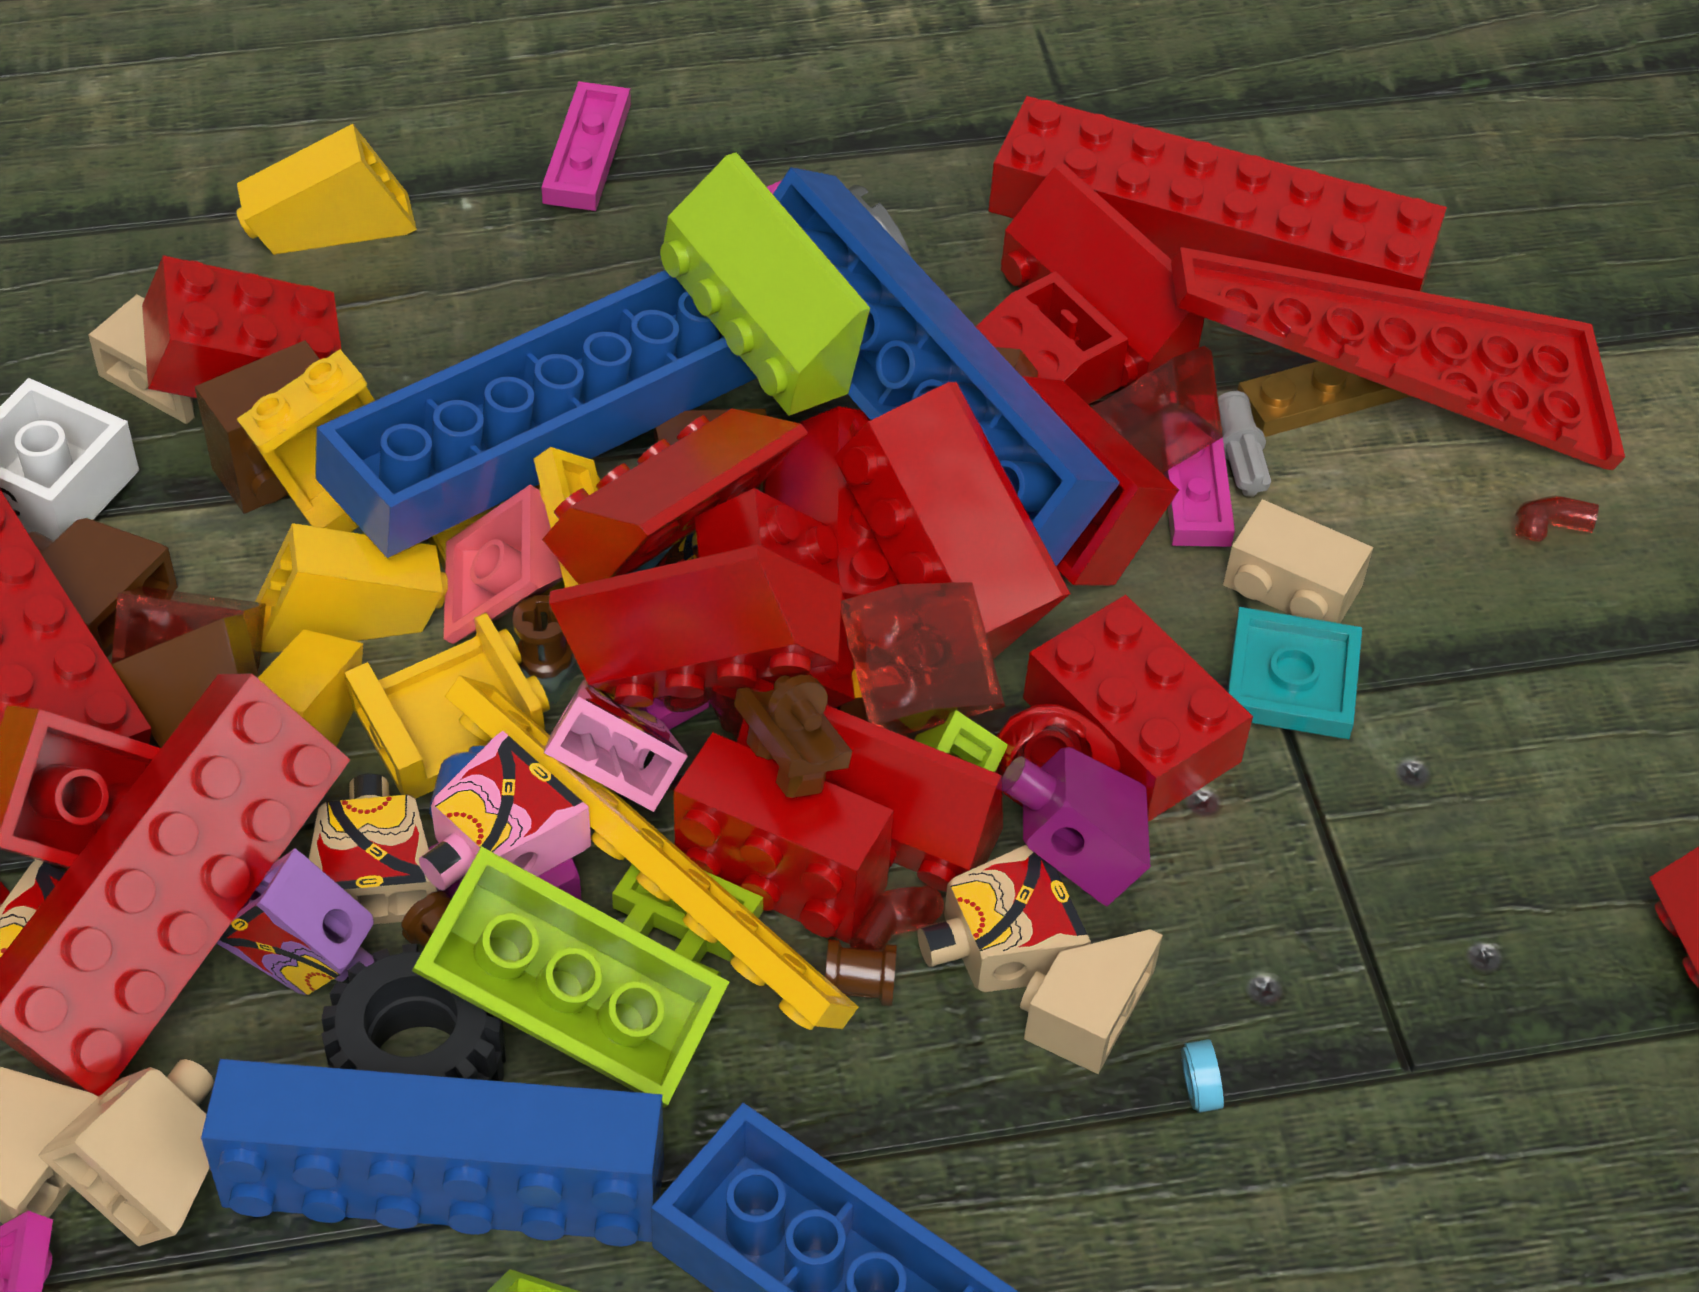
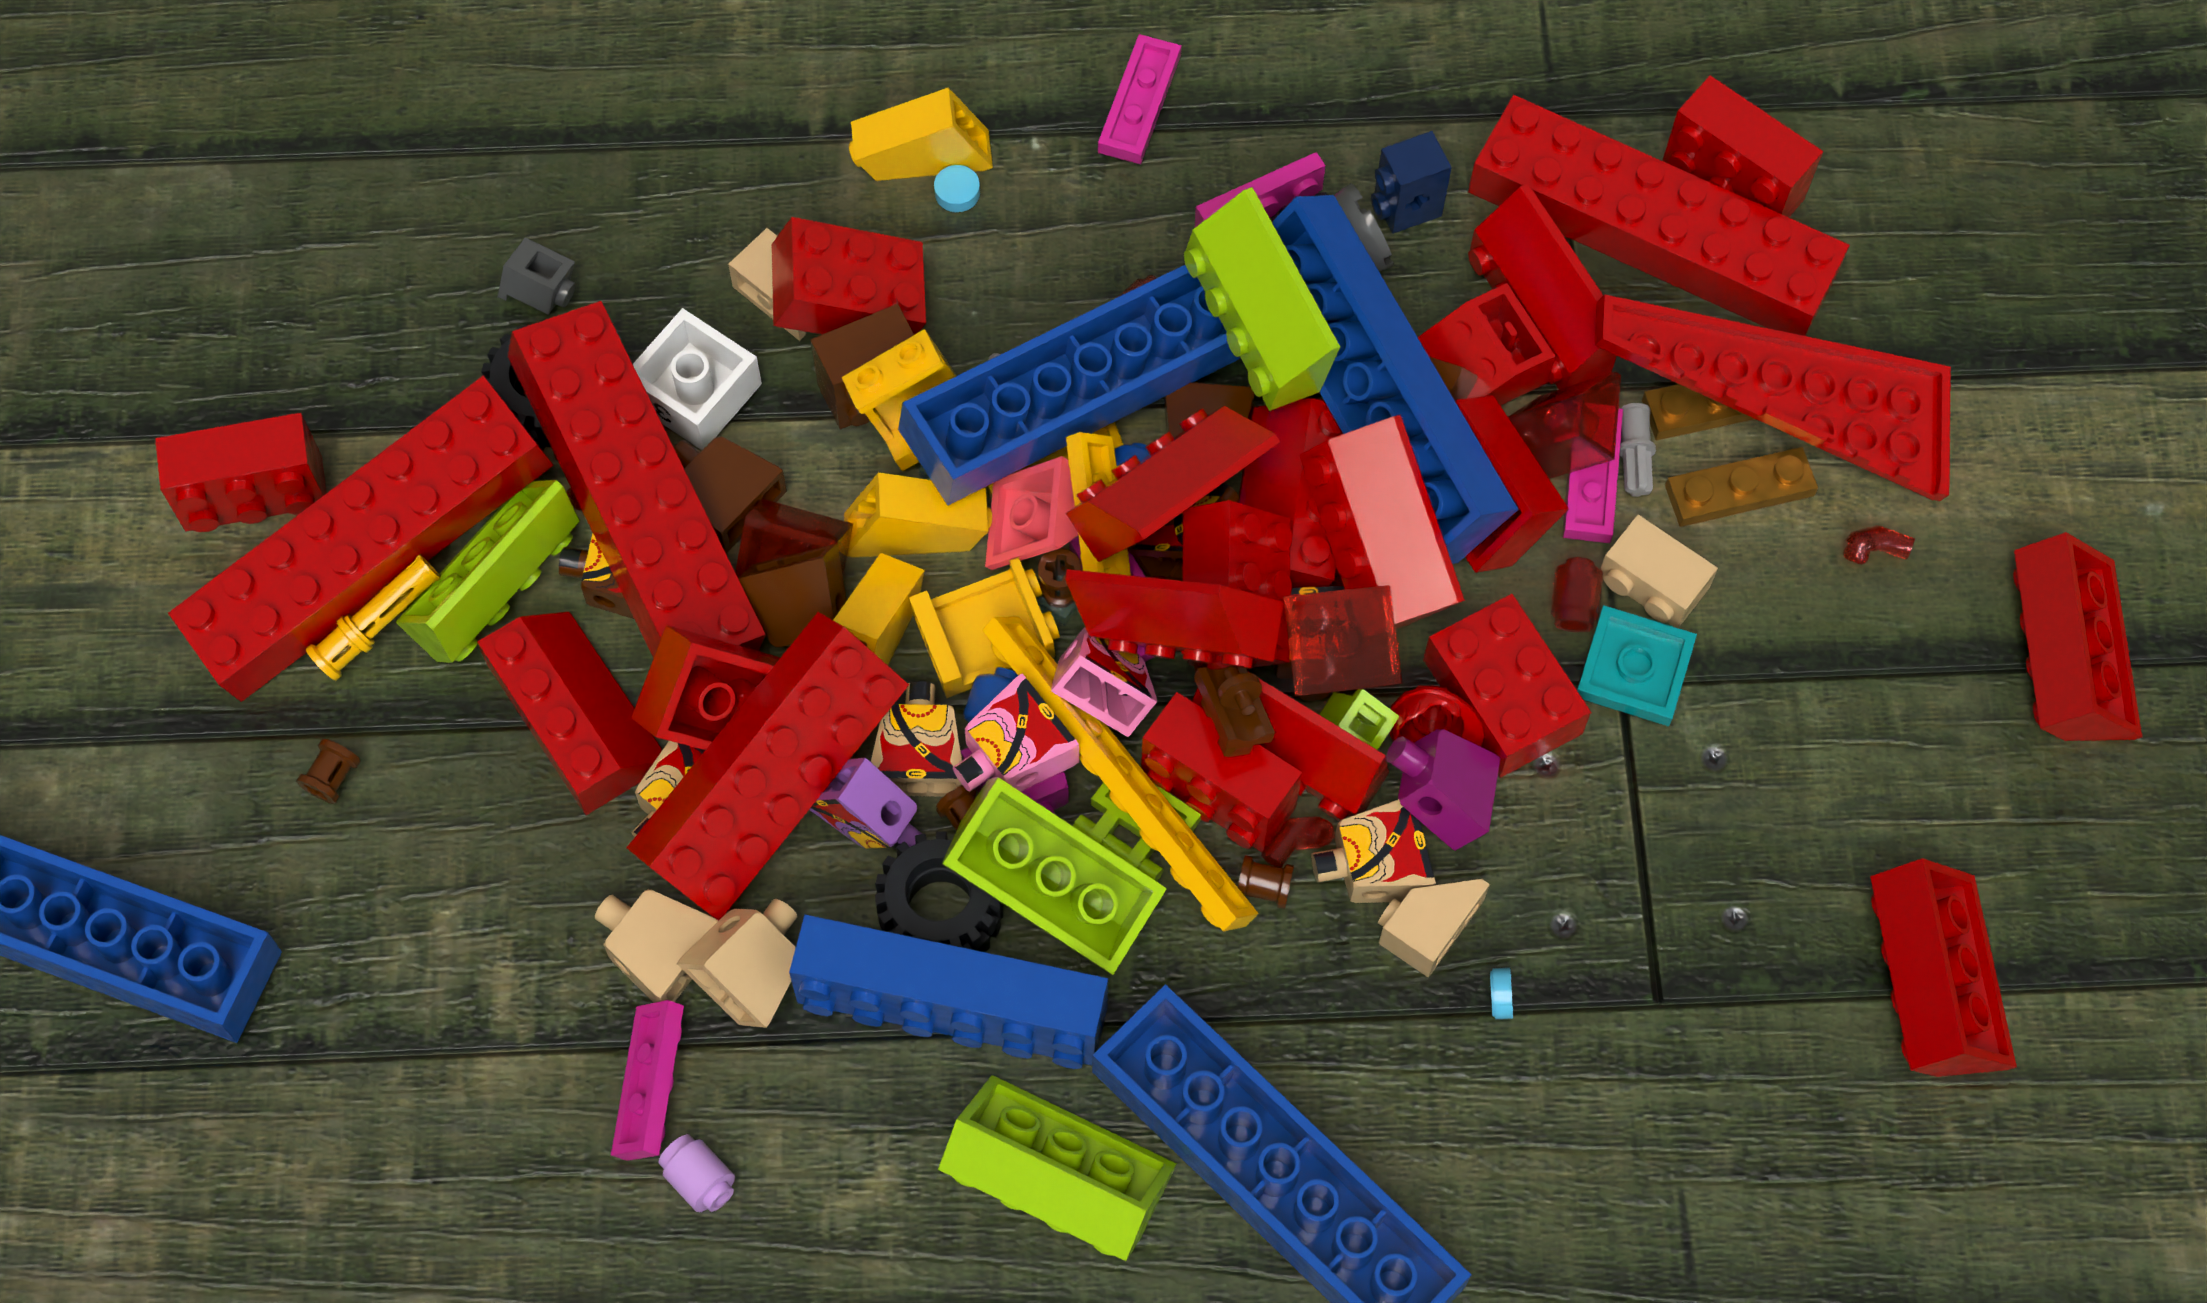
camera: 10 degrees right, 15 degrees up
none -> medium azure tile [934,165,980,212]
none -> dark blue brick [1371,131,1452,234]
none -> clear red brick [1551,557,1603,632]
none -> red brick [1662,75,1823,217]
none -> pearl gold plate [1665,447,1818,527]

